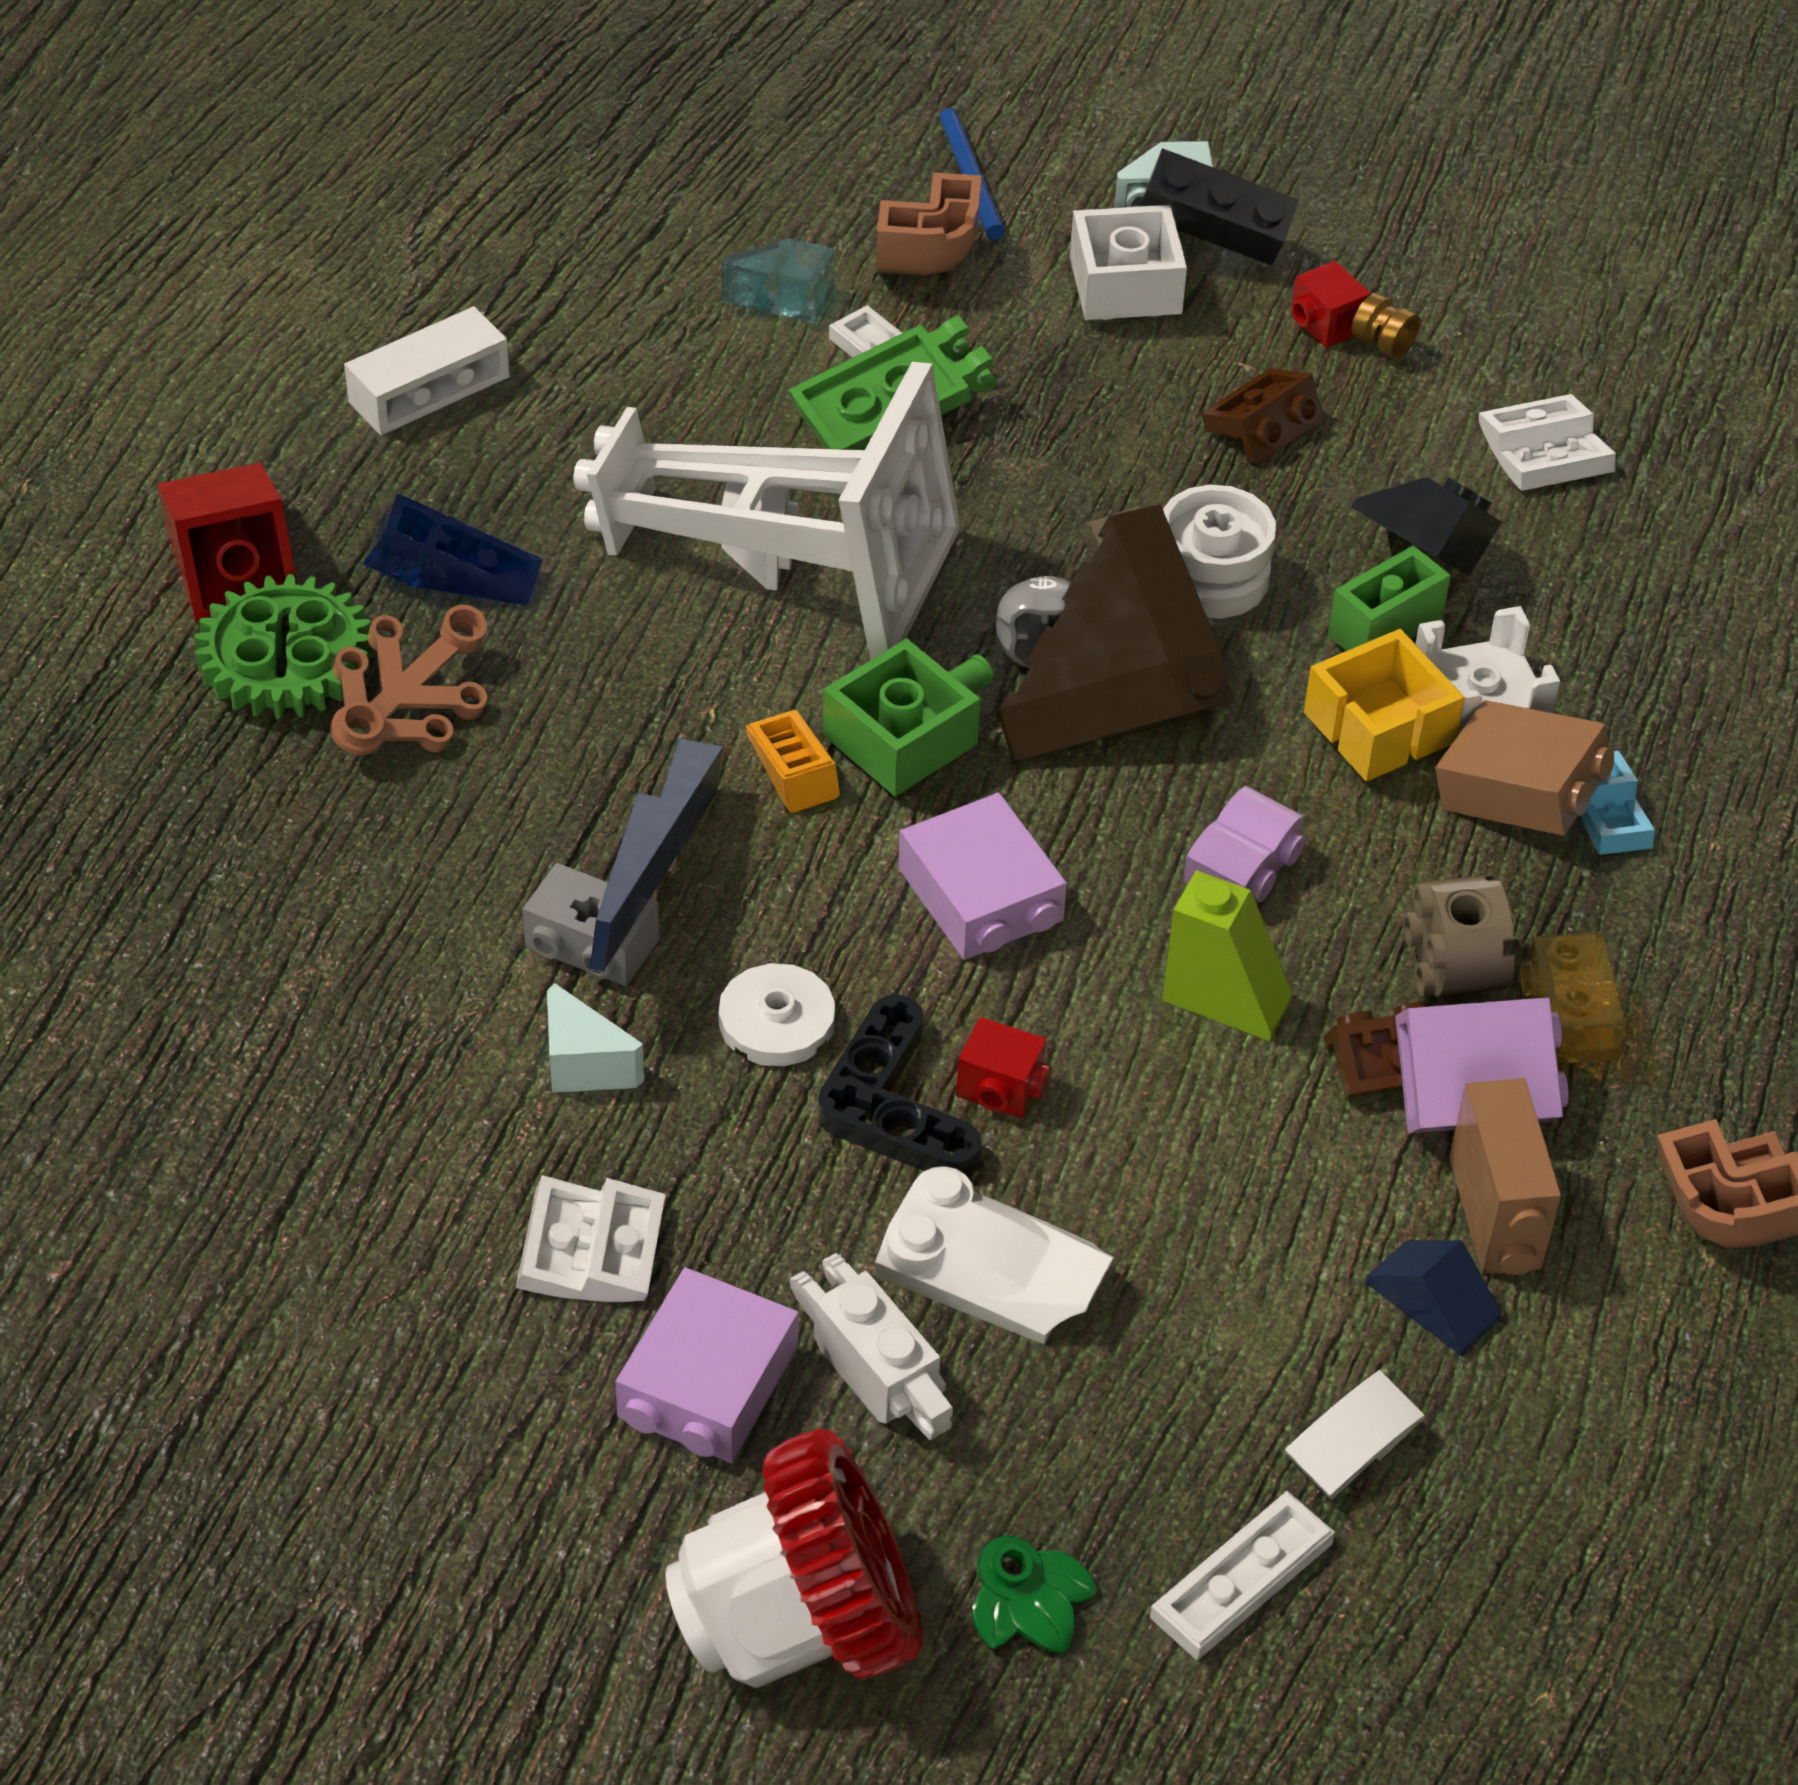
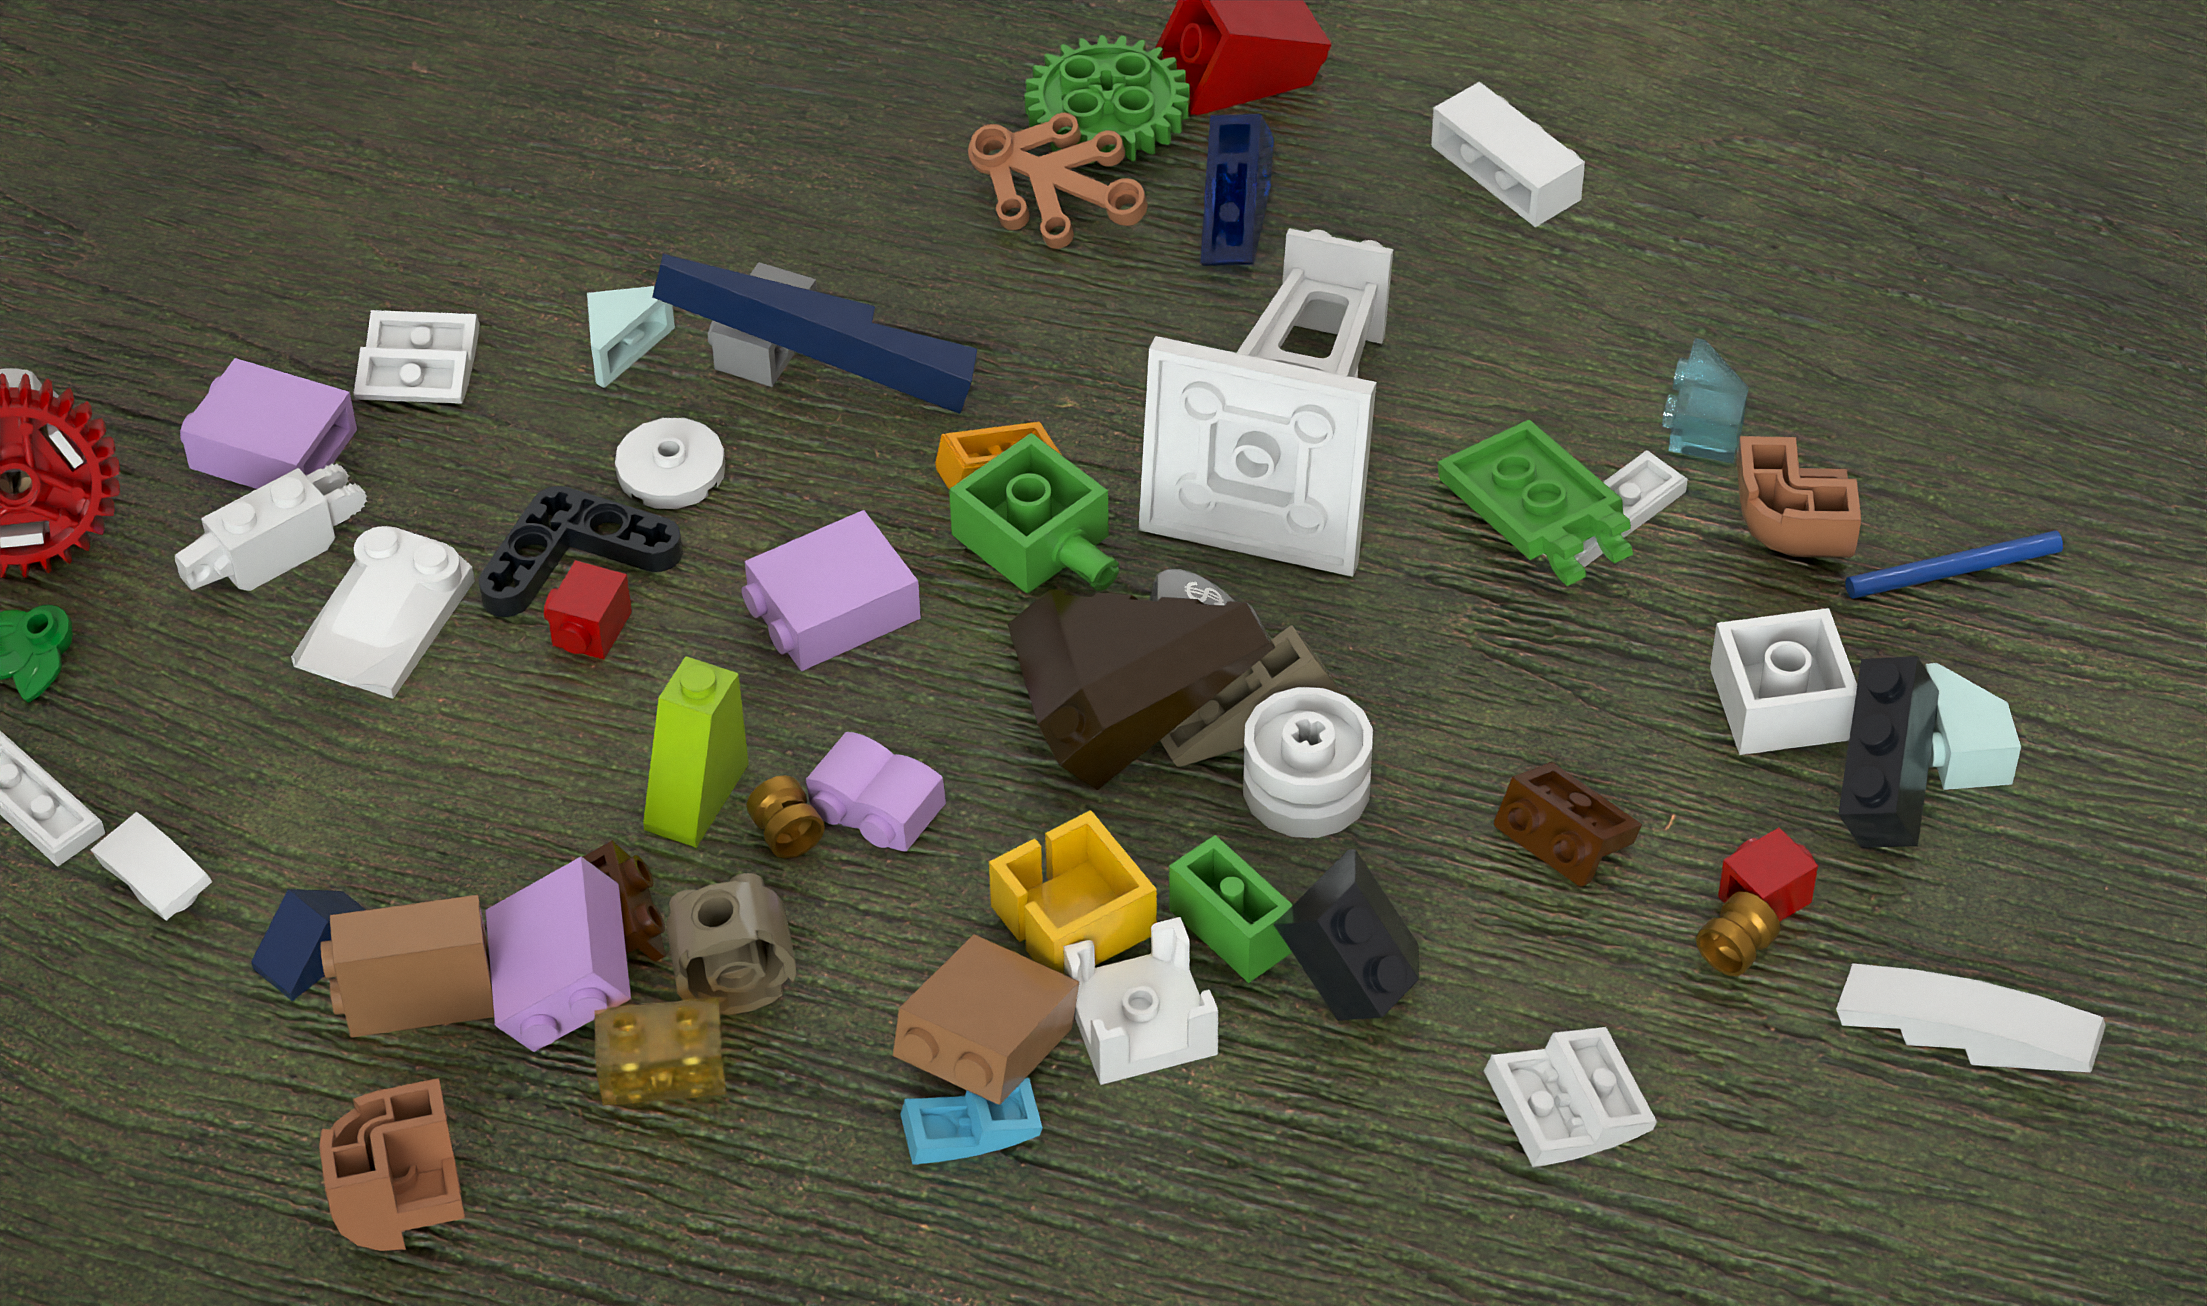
camera: 90 degrees right, 0 degrees up
none -> pearl gold wheel [746,775,825,859]
none -> white slope [1836,964,2106,1073]

